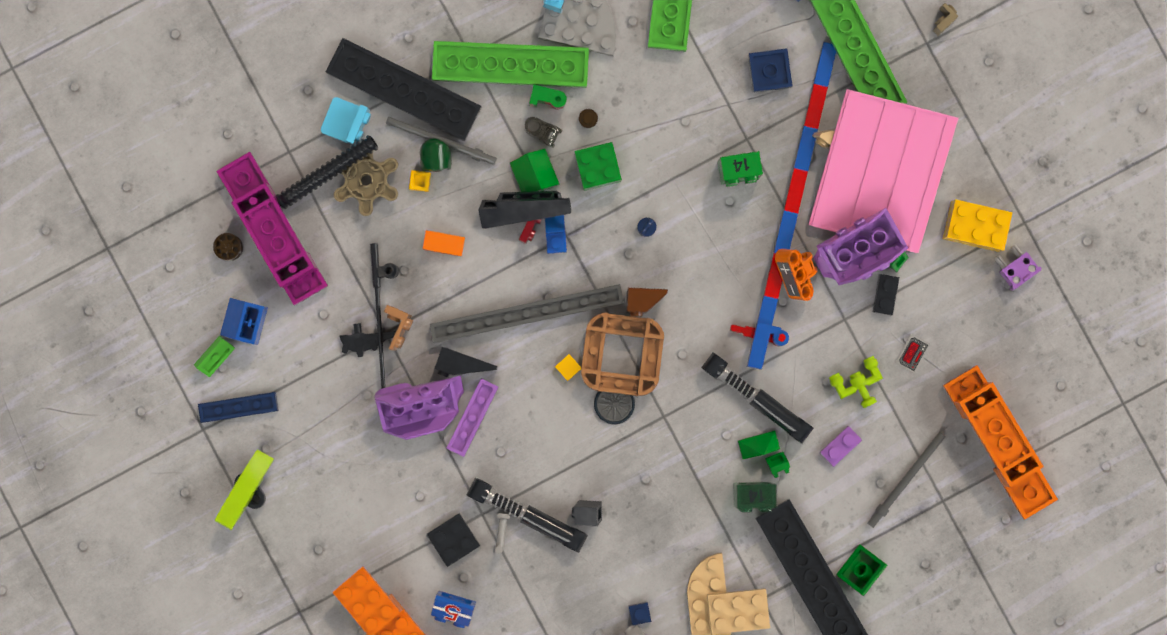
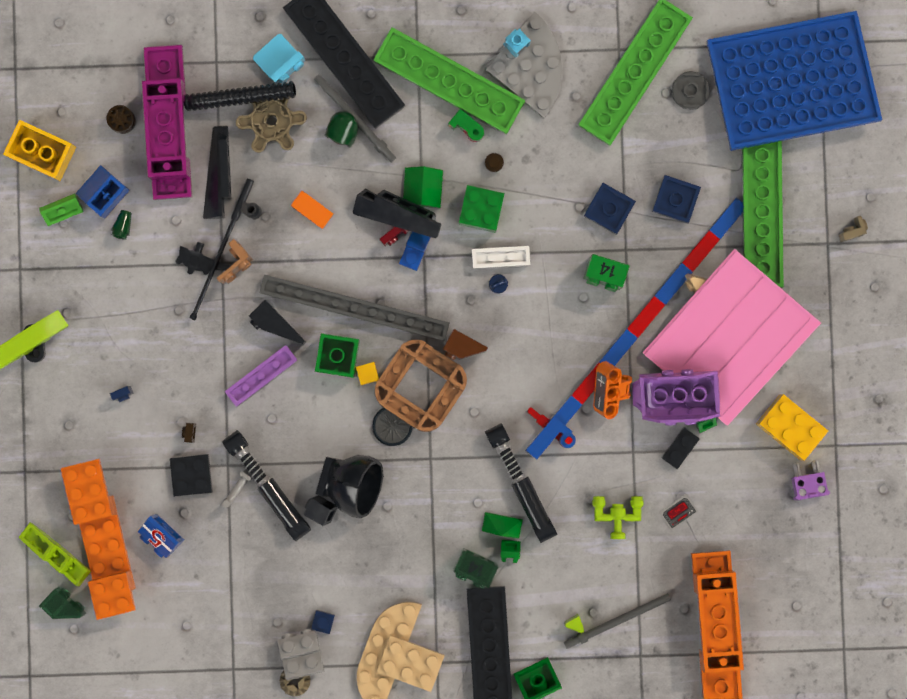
camera: 30 degrees right, 0 degrees up
dark blue tile [198,392,279,423] -> none
medium lavender slope [374,376,464,440] -> none
yellow tile [409,170,431,192] -> none
clear smoke piece [524,117,563,148] -> none
medium lavender plate [820,426,862,467] -> none
none -> yellow brick [3,120,76,181]
none -> dark blue plate [110,386,133,403]
none -> dark green cone [111,210,132,240]
none -> dark brown plate [182,423,196,443]
none -> black wedge [203,126,232,219]
none -> green brick [315,333,360,378]
none -> black plate [315,455,384,518]
none -> white plate [472,246,530,269]
none -> lime slope [564,614,584,633]
none -> dark blue plate [584,183,636,235]

